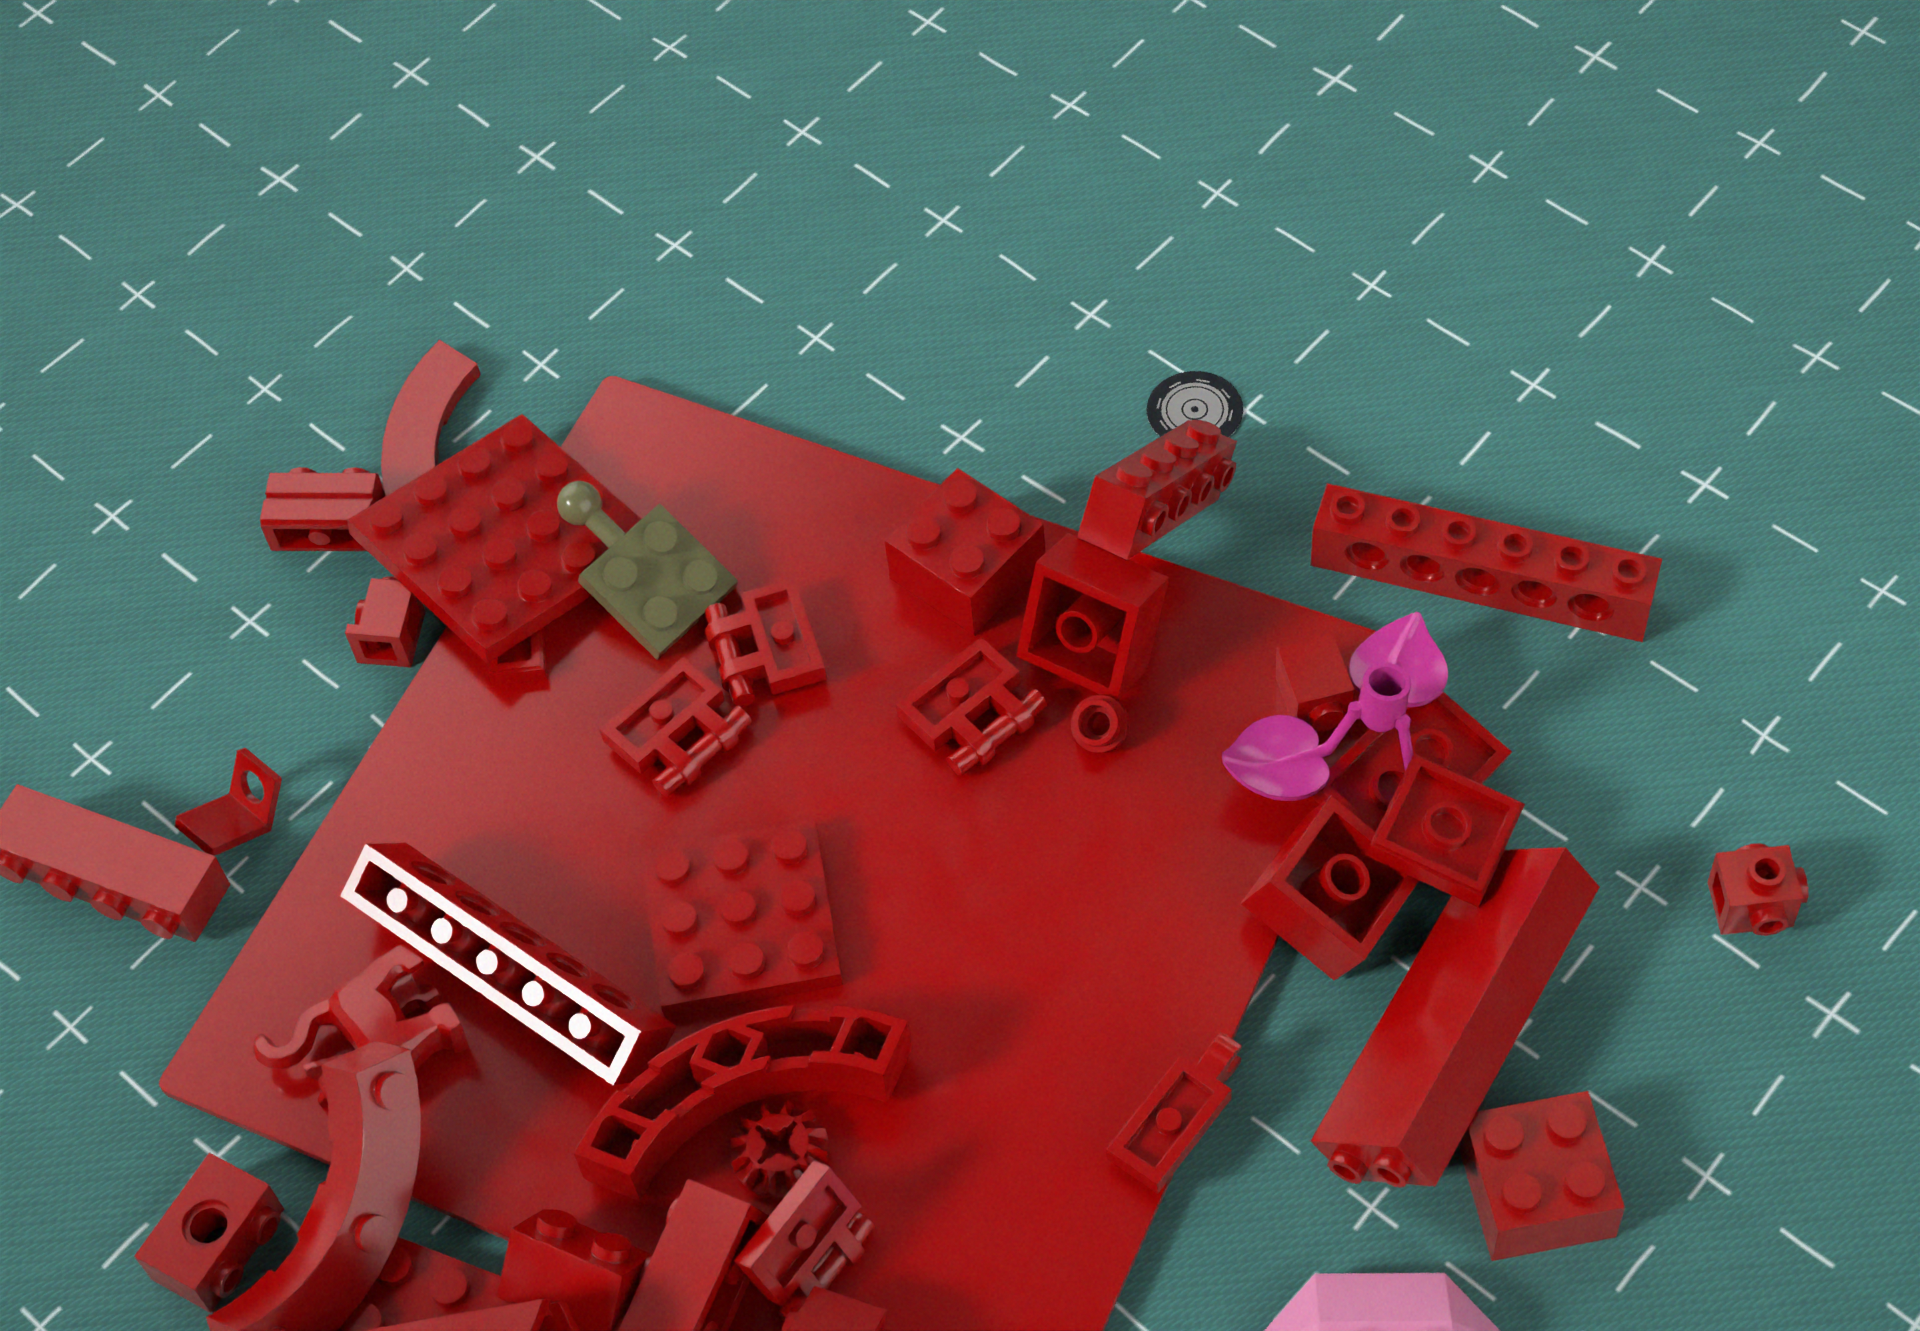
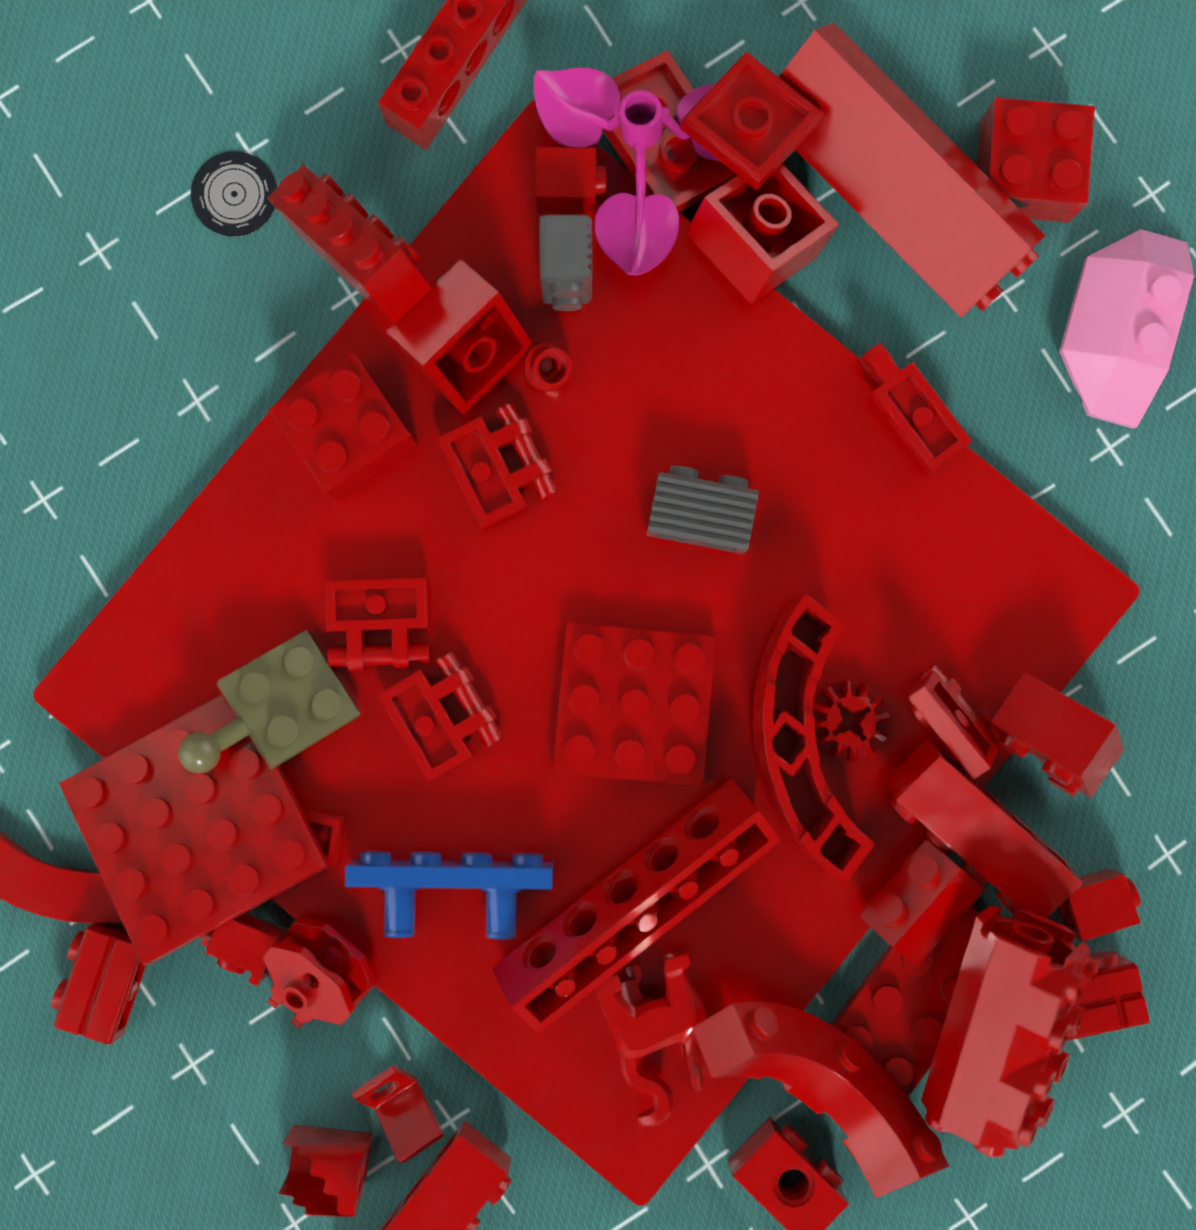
camera: 85 degrees left, 30 degrees up
none -> red hinge [263,917,376,1029]
none -> red piece [278,1125,373,1217]
none -> blue plate [345,851,553,939]
none -> dark grey brick [540,215,592,311]
none -> dark grey brick [646,466,759,554]

